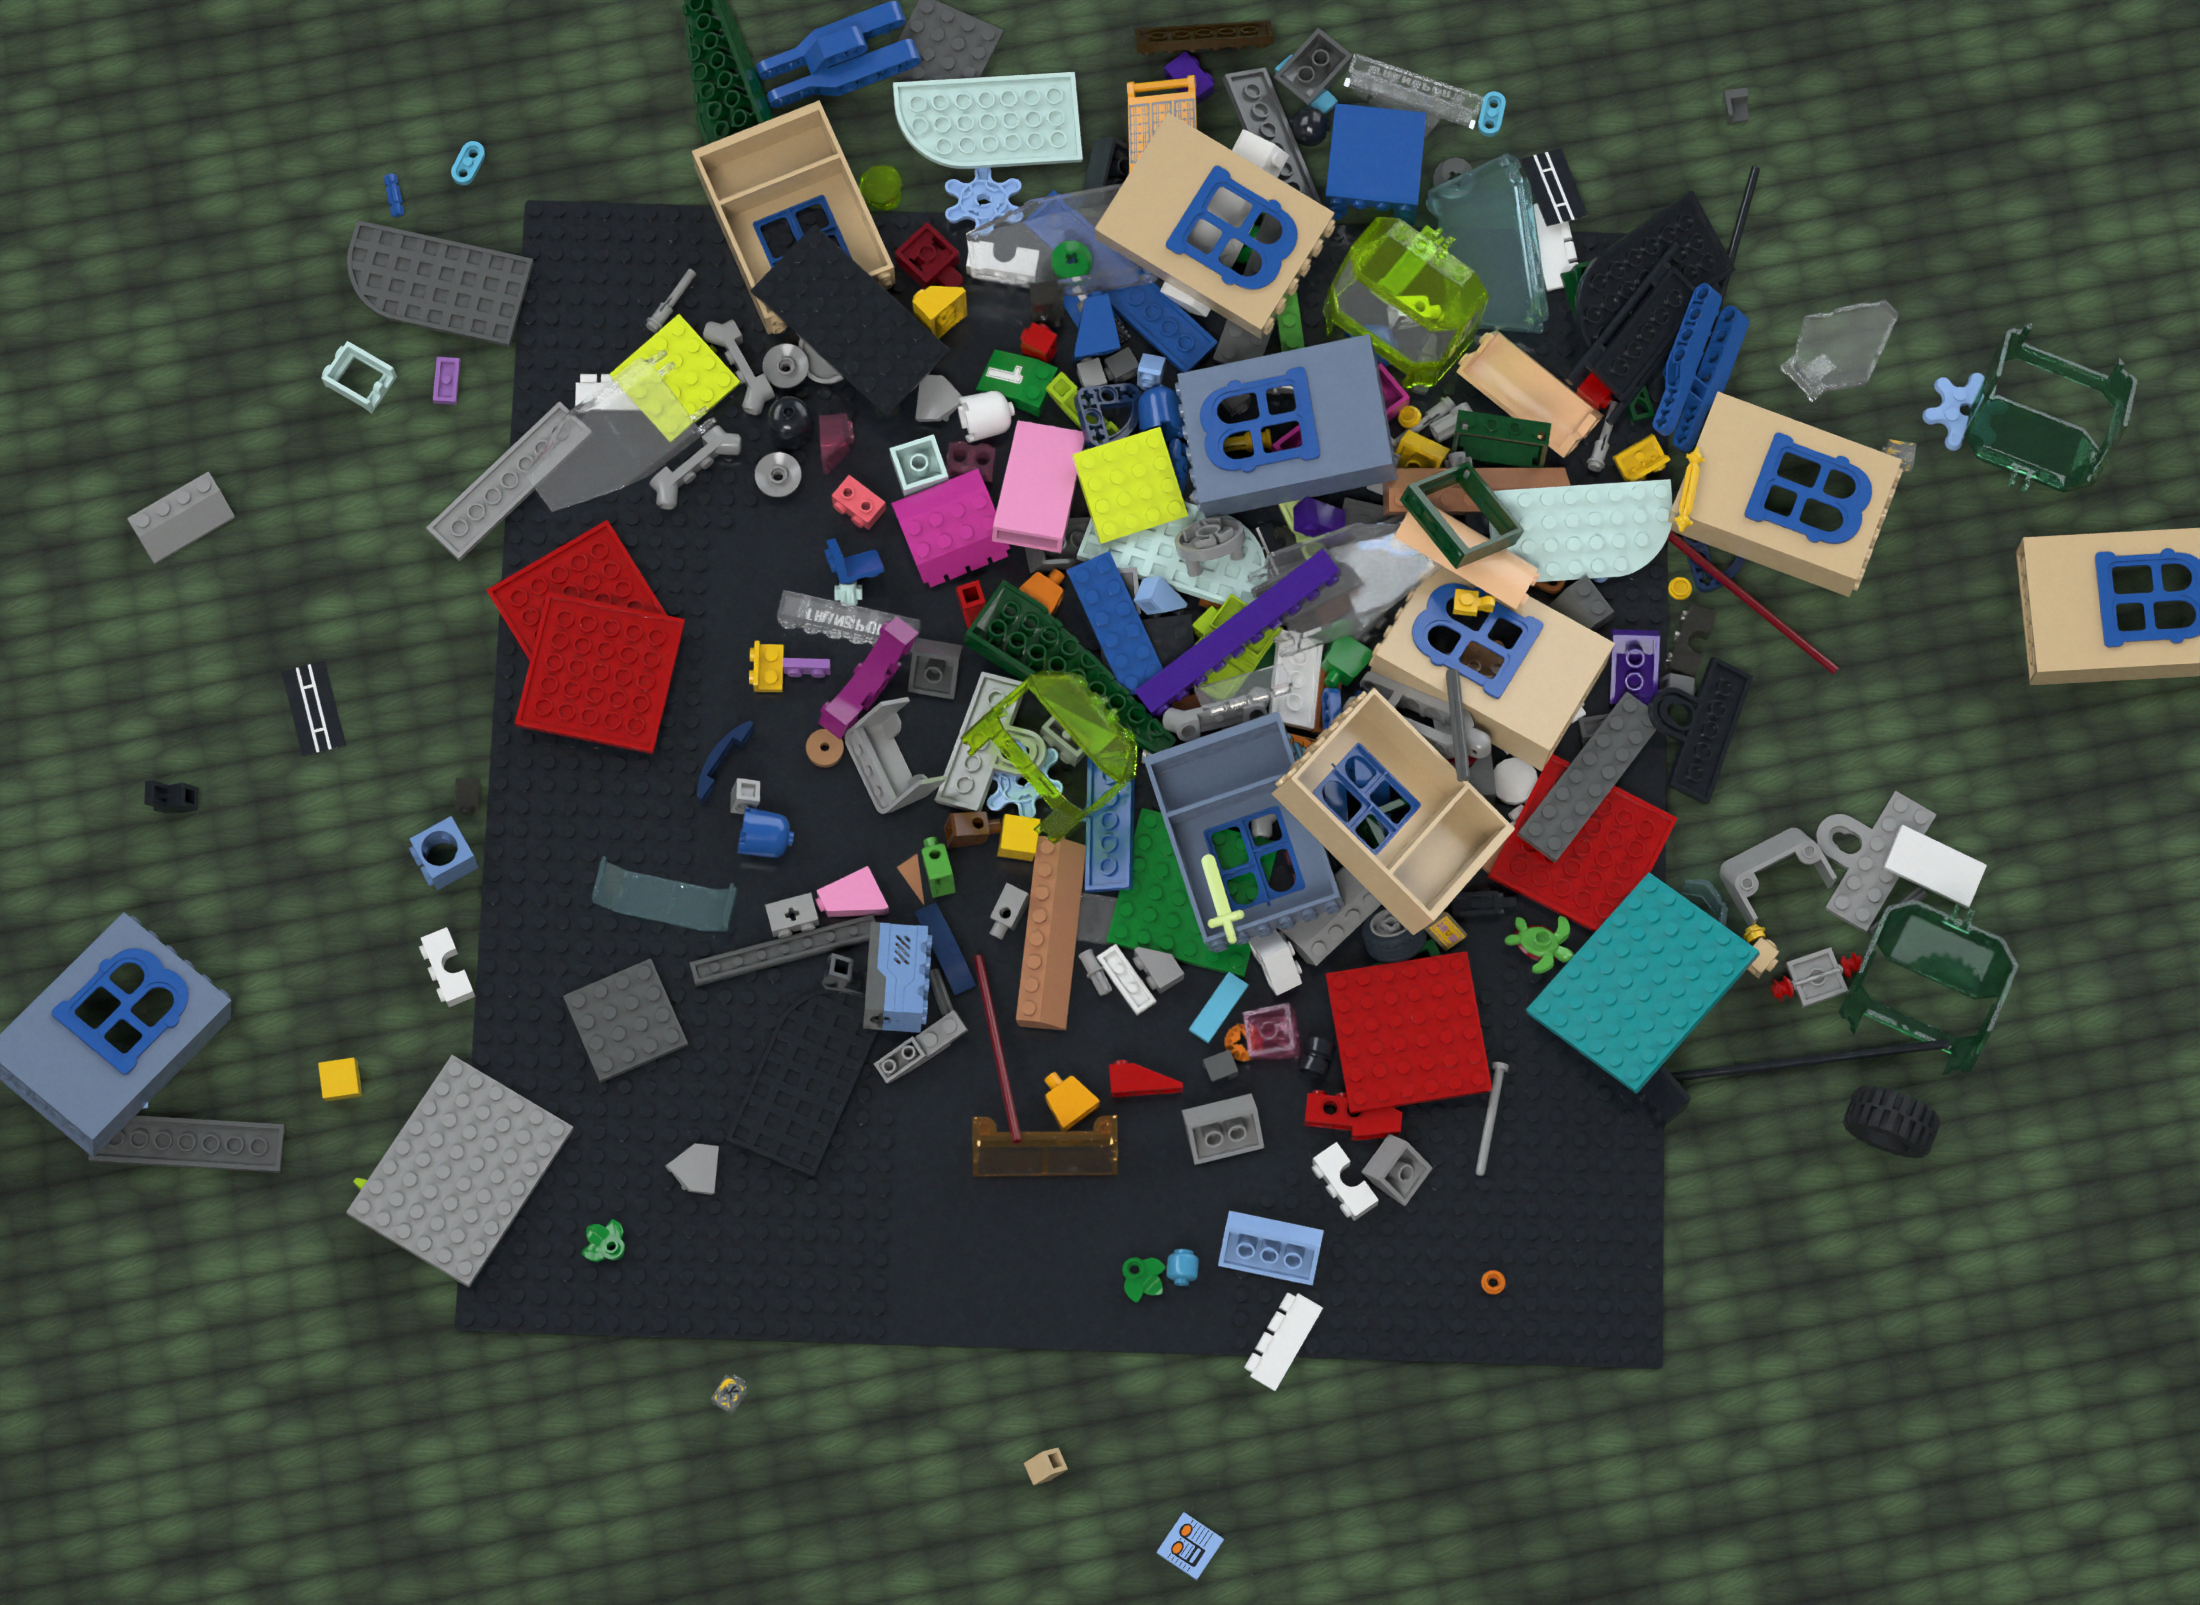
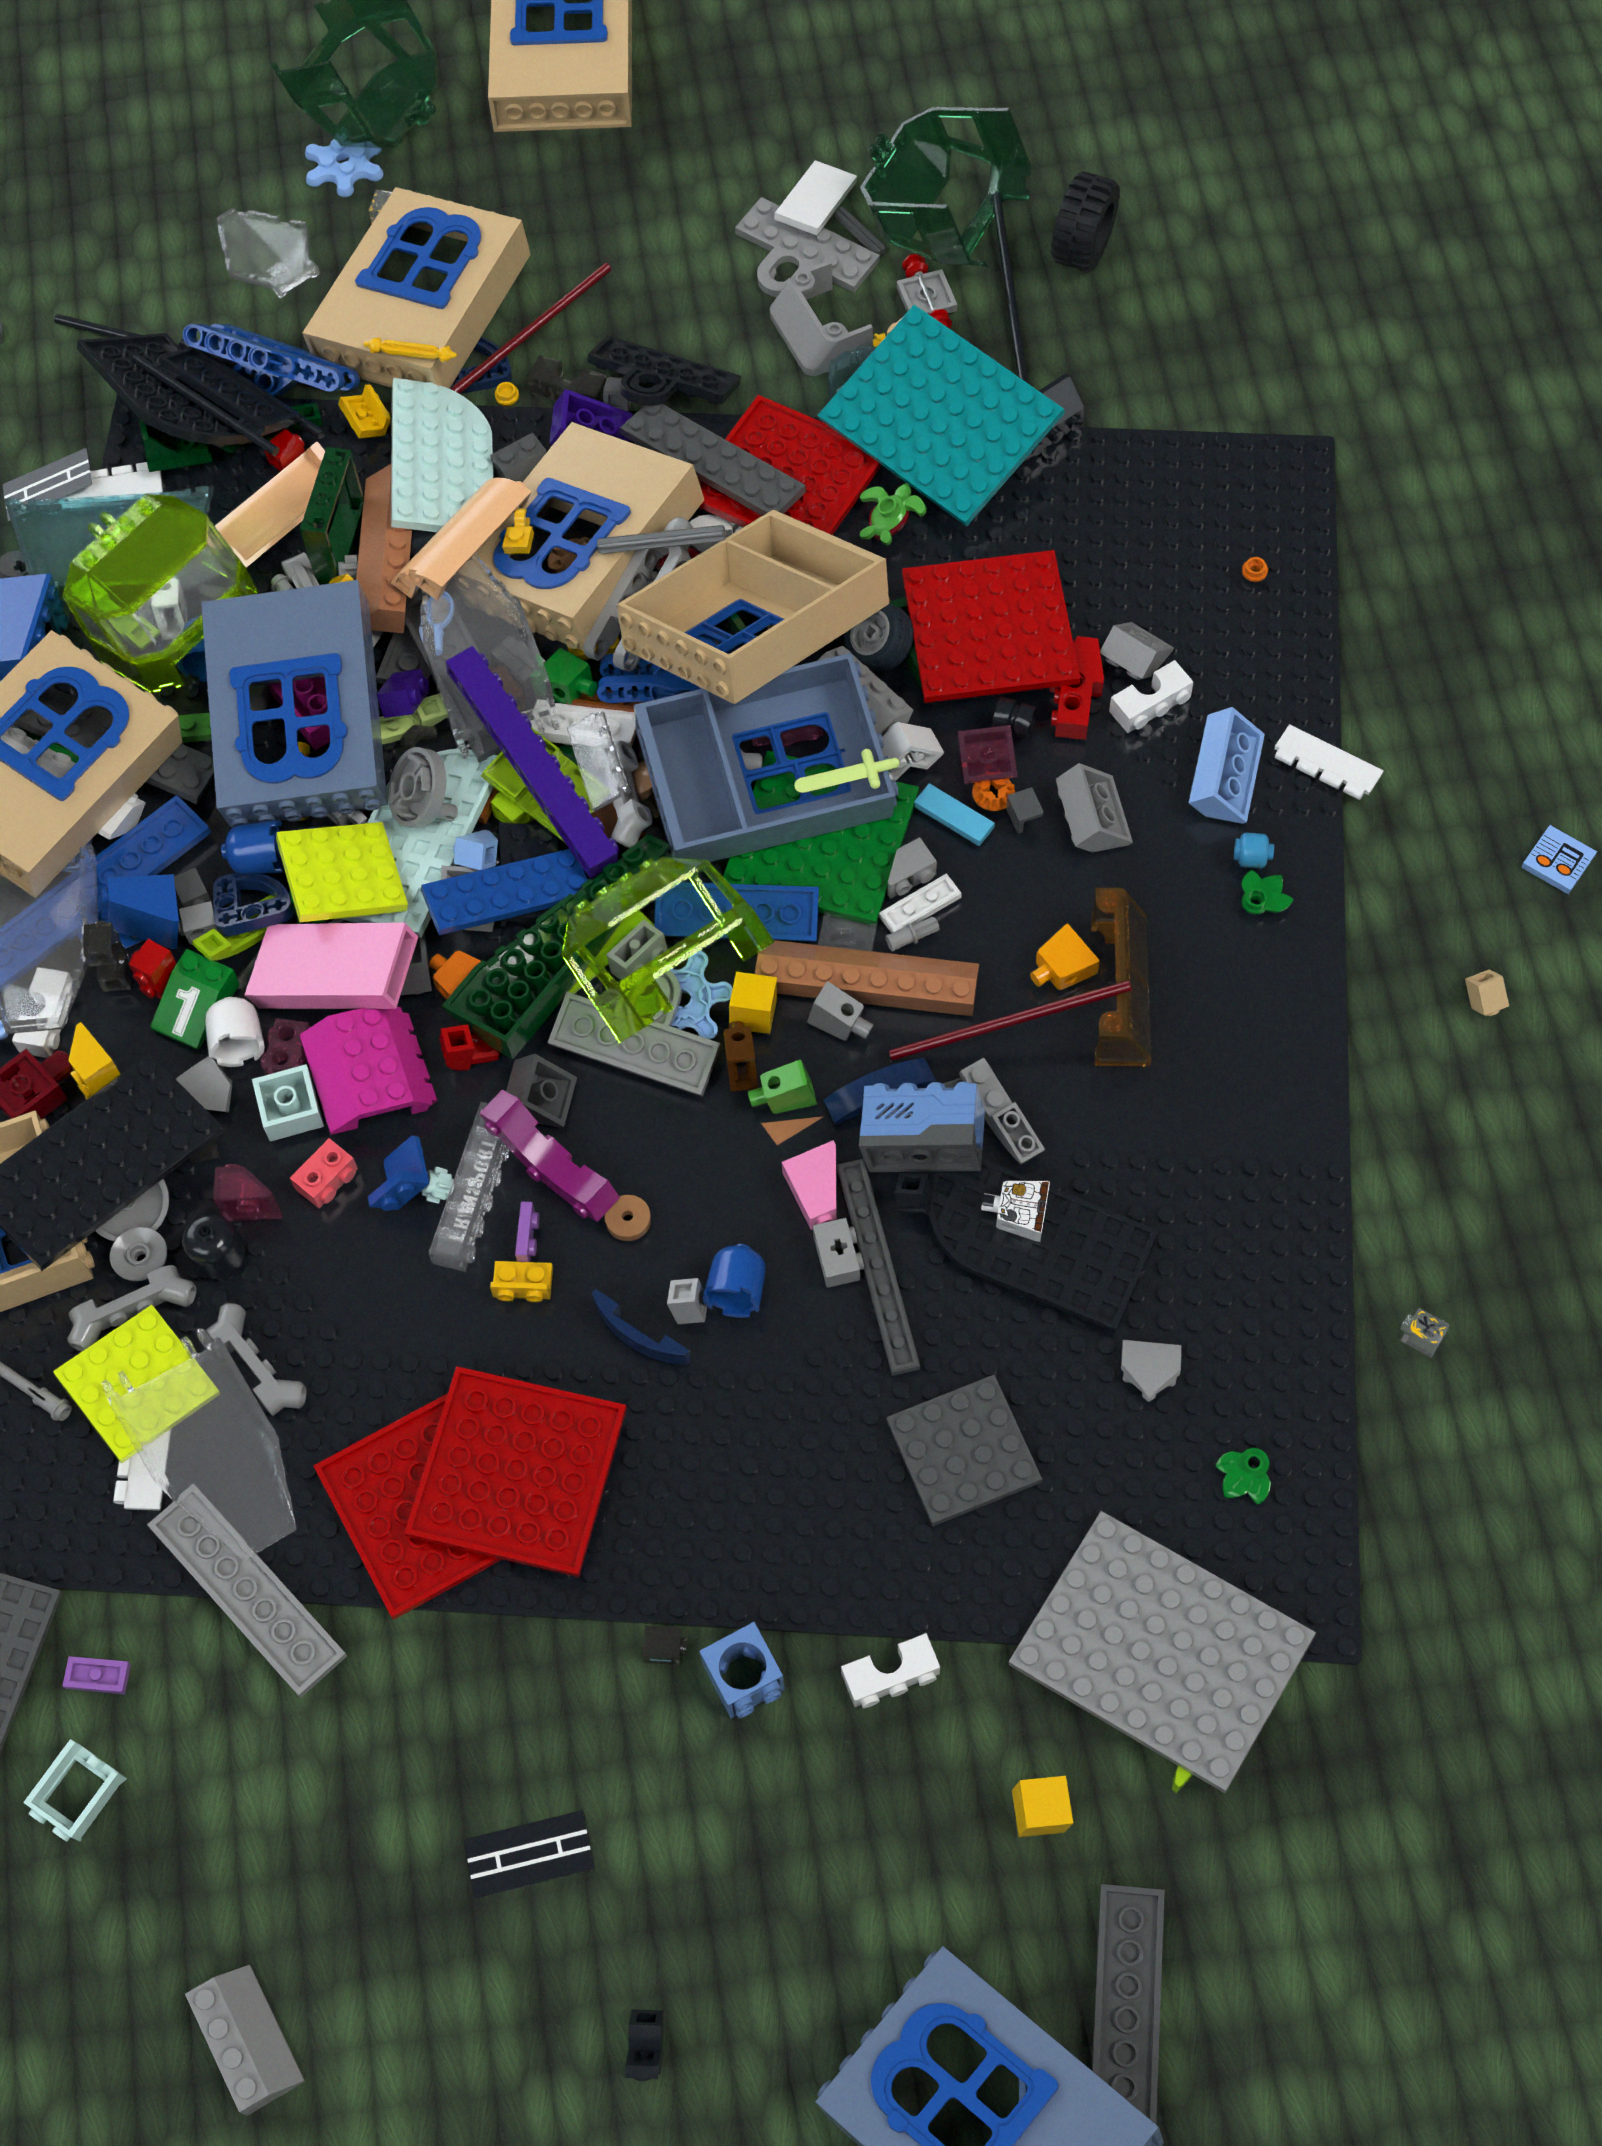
camera: 85 degrees left, 10 degrees down
clear light blue windscreen [592,856,737,932] -> none
light grey dish [755,452,801,497] -> none
light grey windscreen [845,697,947,814] -> none
green piece [1051,240,1092,283] -> none
red slope [1109,1060,1183,1098] -> none
light blue slope [1137,353,1166,391] -> none
dark green window [1399,461,1524,569] -> none
light grey bar [1476,1062,1509,1176] -> none
light grey pin [1587,401,1619,472] -> none
none -> torso [981,1181,1050,1242]

